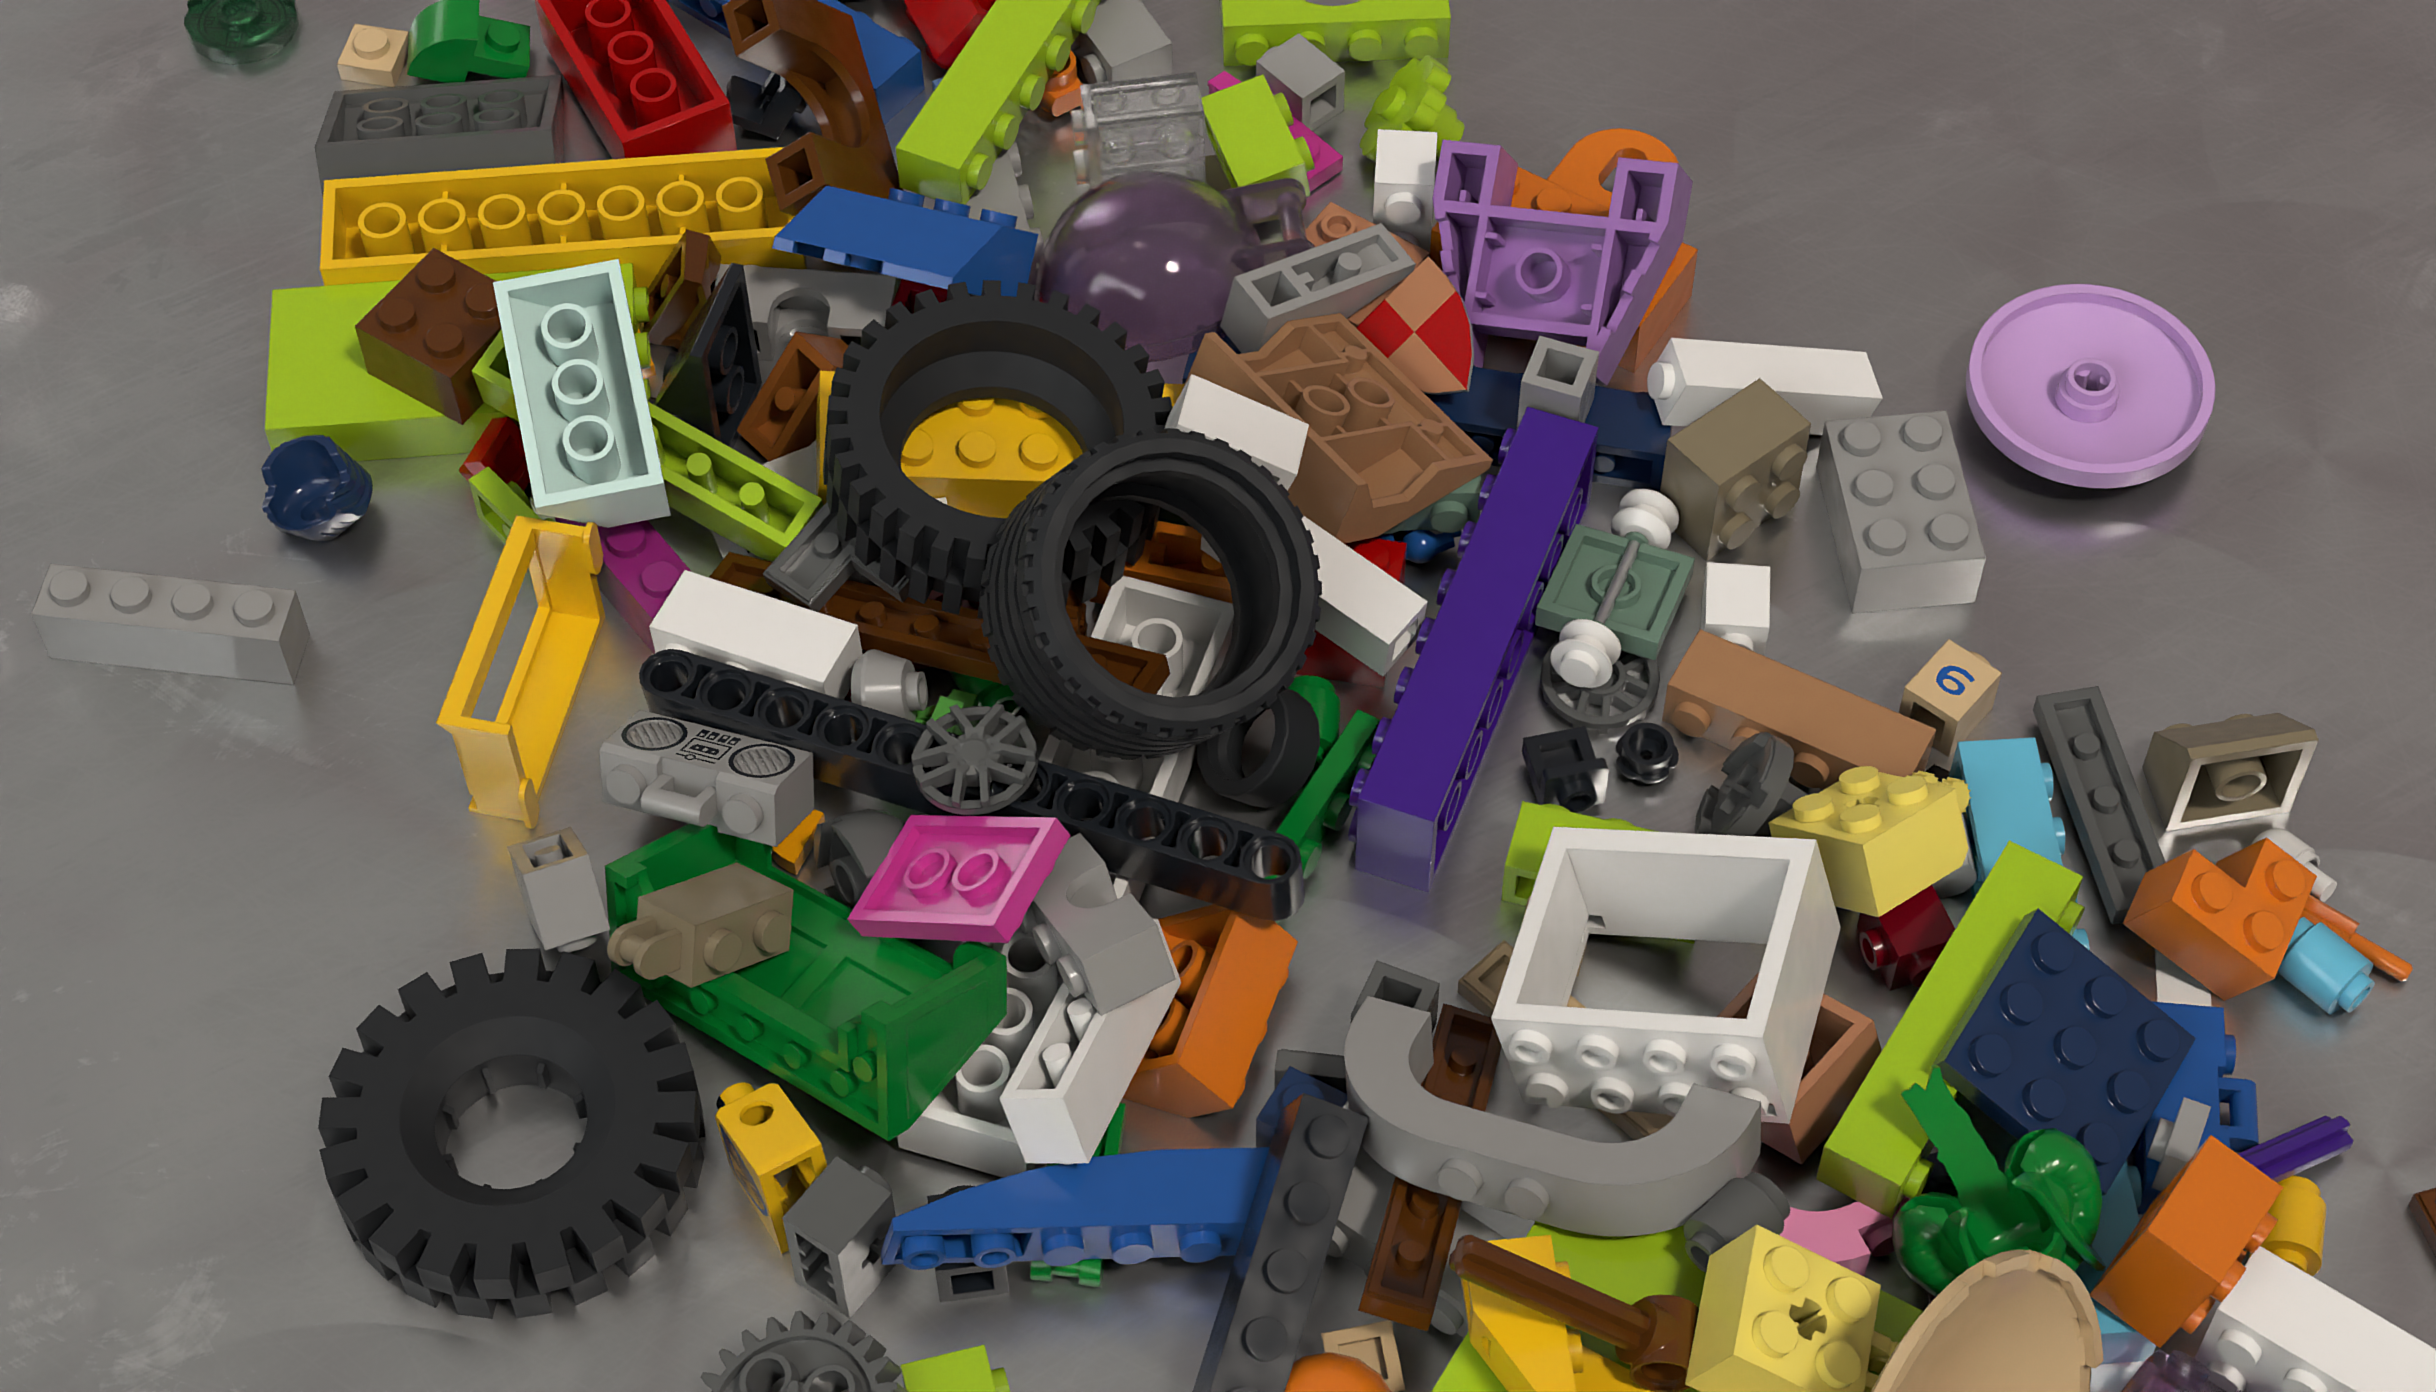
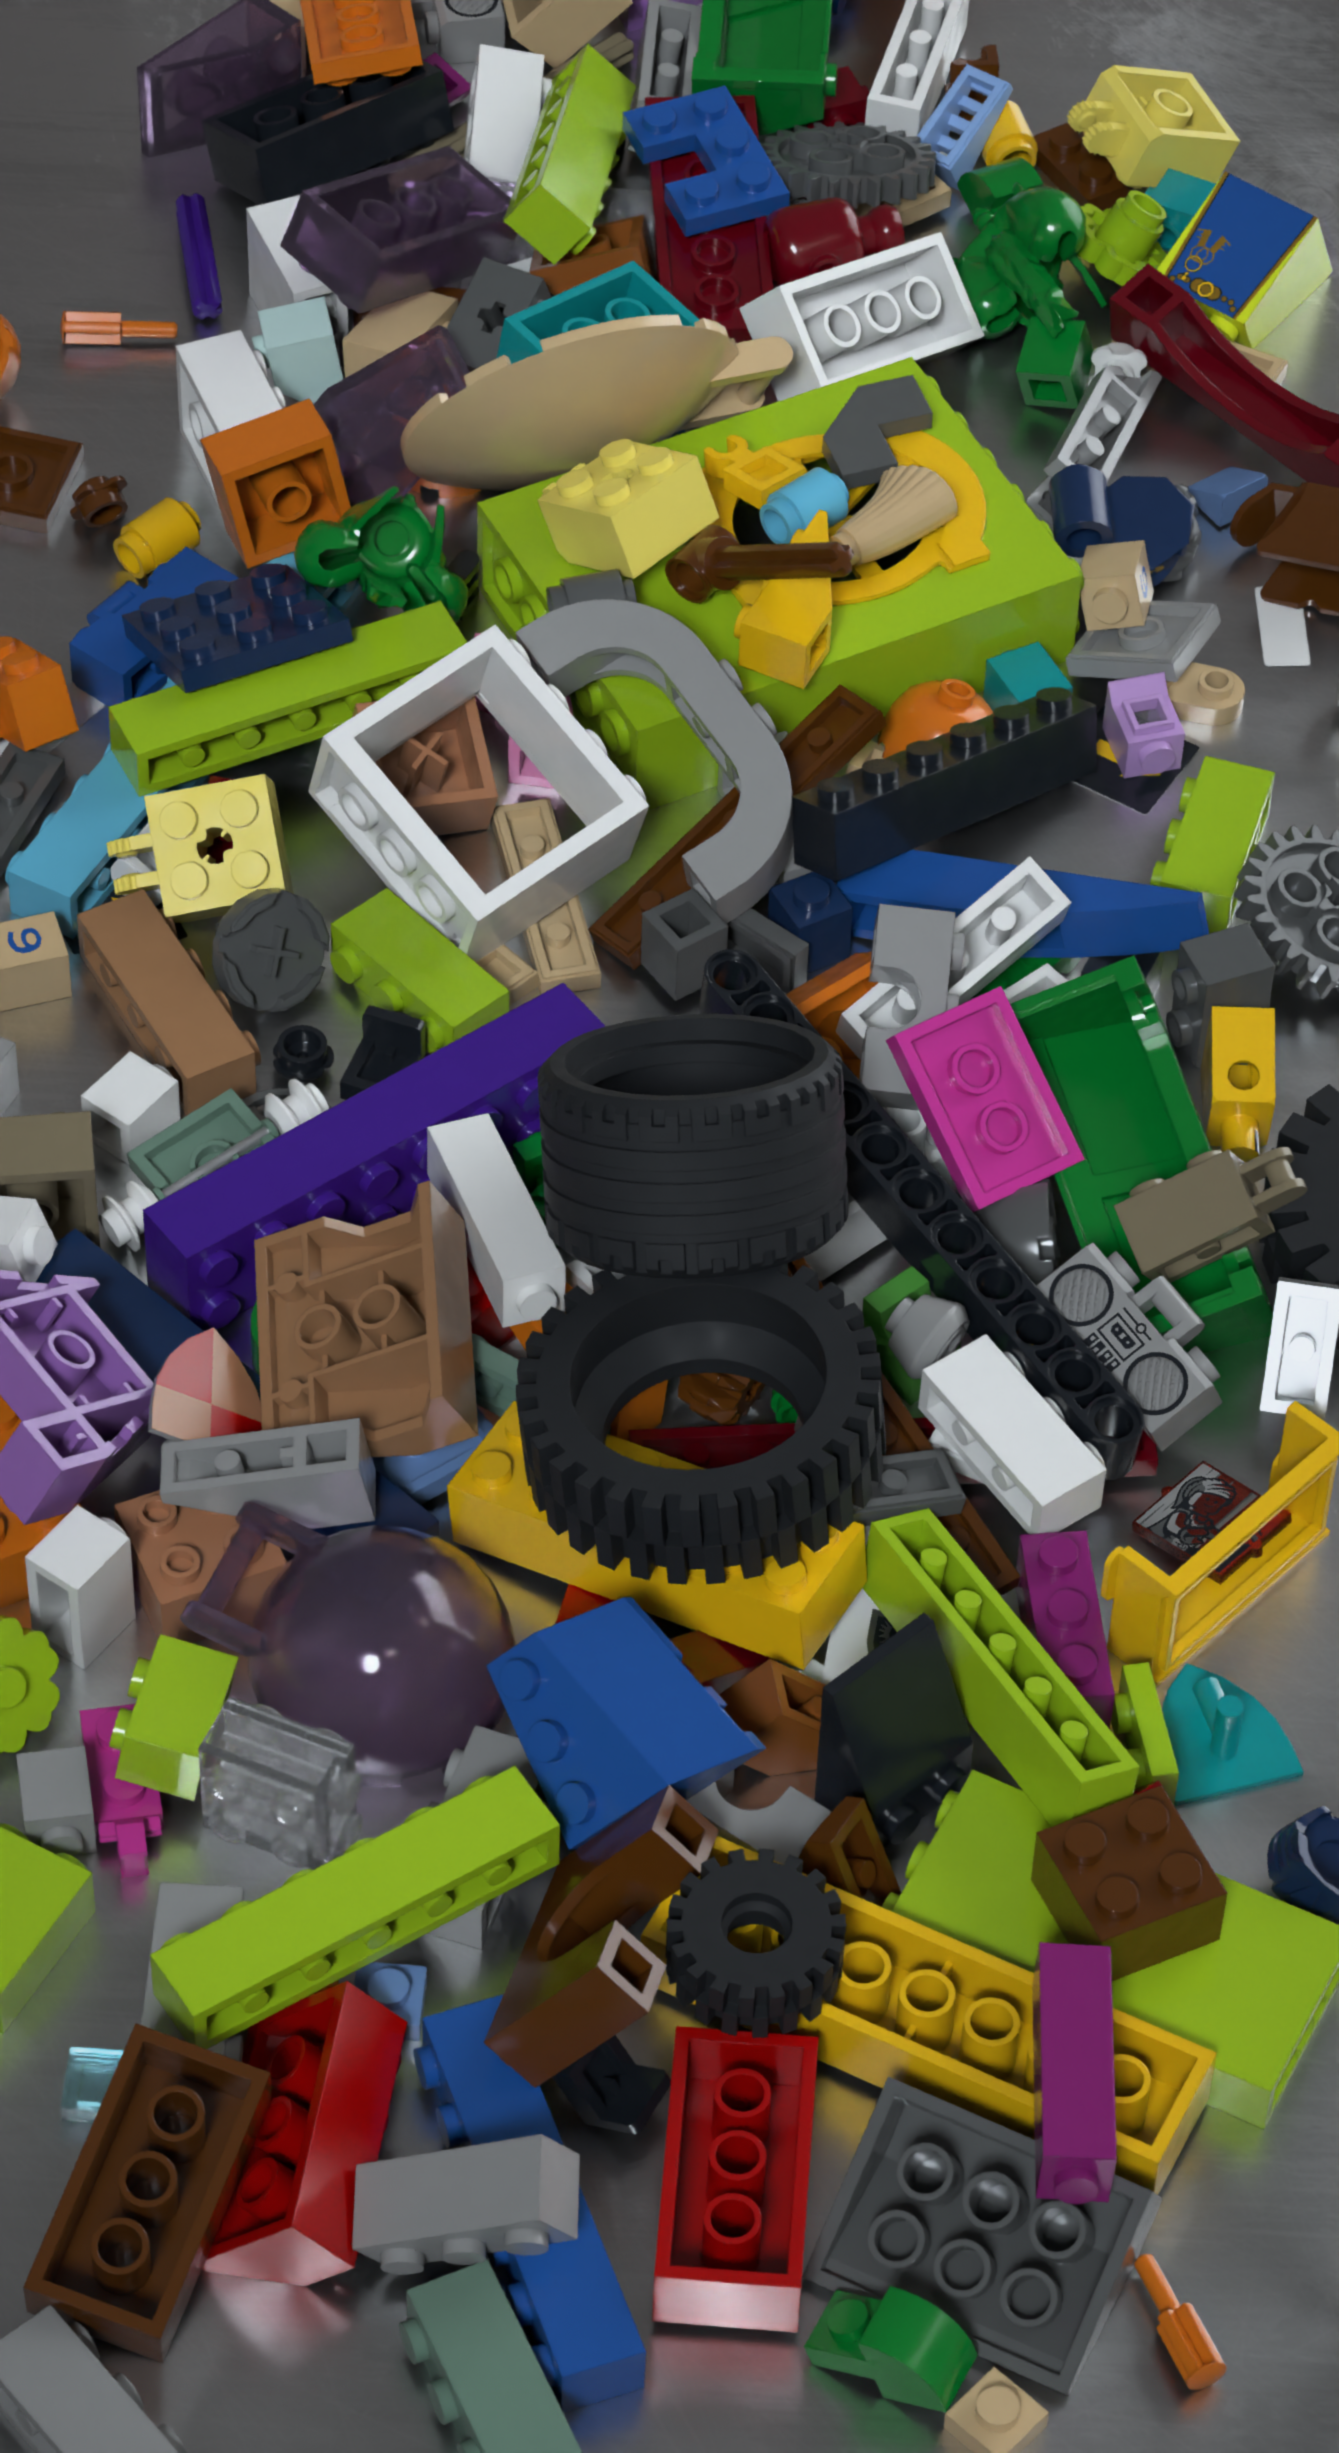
camera: 150 degrees left, 5 degrees down
light aqua slope [493,259,671,528] -> none
dark grey wheel [912,703,1038,815] -> none
white brick [1165,374,1309,491] -> none
light grey brick [1517,336,1599,428] -> none
light grey plate [2147,1097,2211,1191] -> none
dark purple axle [2238,1116,2354,1183] -> none
none -> reddish brown plate [70,476,128,528]
none -> black tyre [665,1848,846,2038]
none -> magenta brick [1032,1942,1117,2204]
none -> piece [1132,1461,1292,1585]
none -> orange axle [1134,2253,1227,2390]
none -> teal shield [1162,1663,1304,1806]

